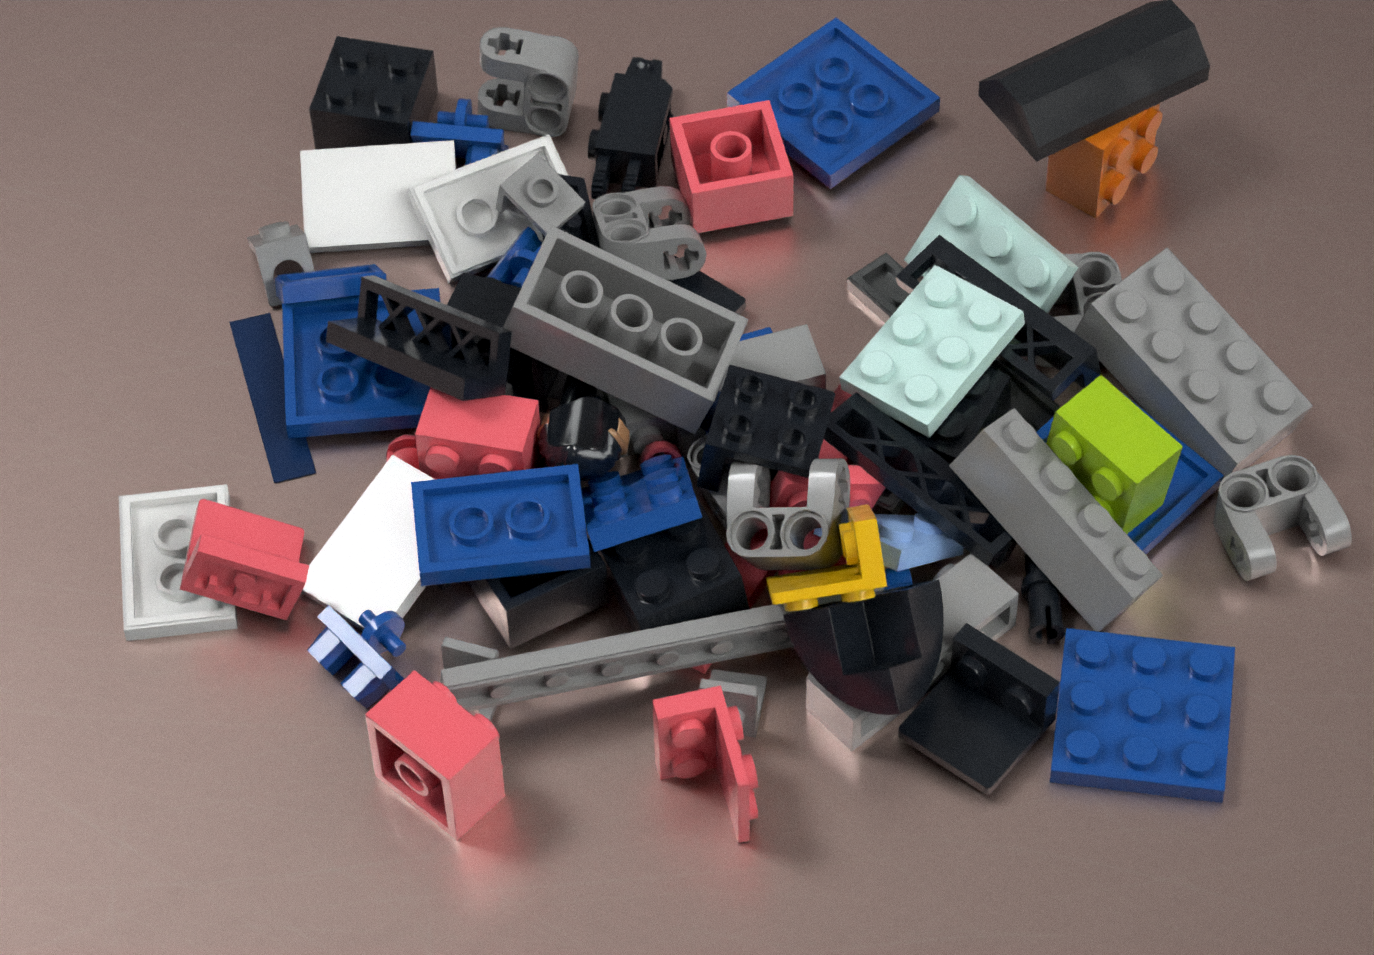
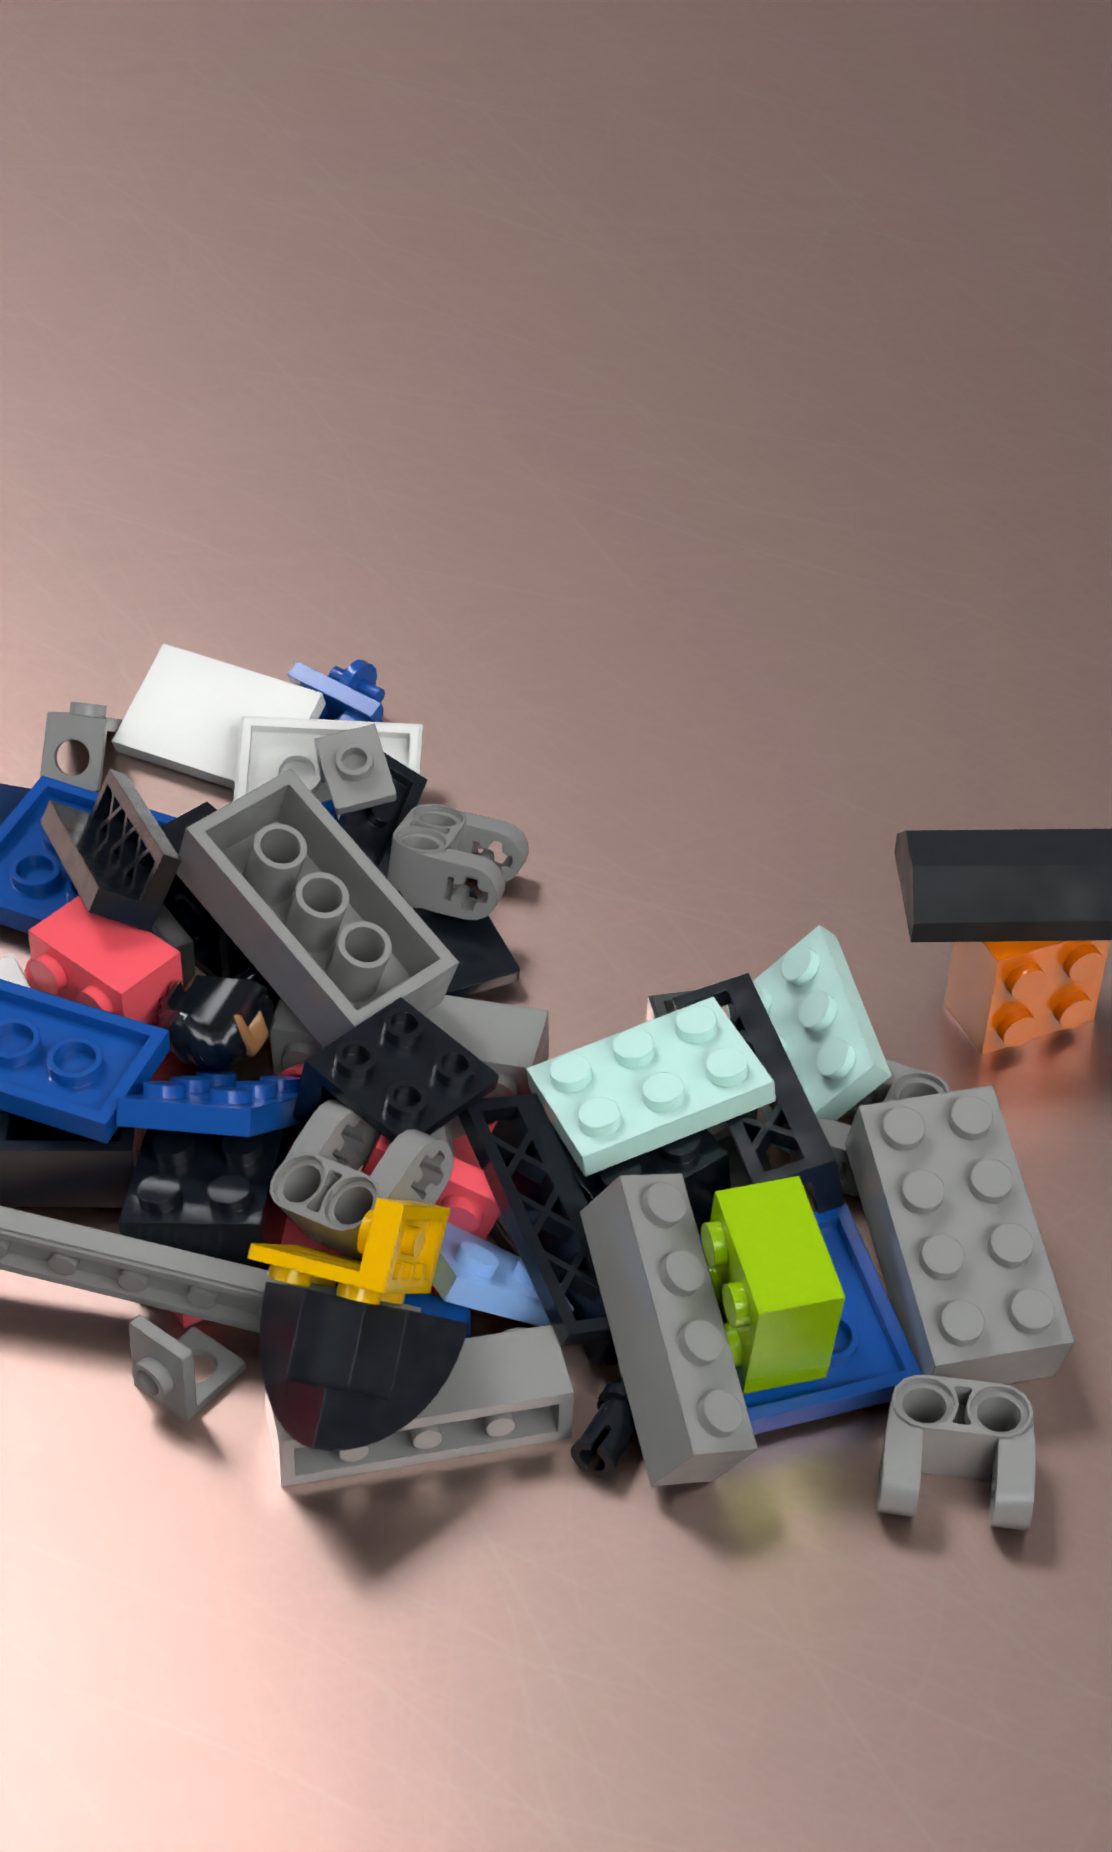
camera: 25 degrees right, 10 degrees down
blue tile [275,264,387,304] -> none
black brick [309,36,438,150] -> none
light grey piece [478,27,579,137] -> none
black hinge [588,57,673,199] -> none
coral bracket [653,685,758,843] -> none
coral brick [669,100,793,233] -> none
blue plate [727,18,940,189] -> none
black bracket [898,623,1060,794] -> none
blue plate [1050,628,1235,803] -> none

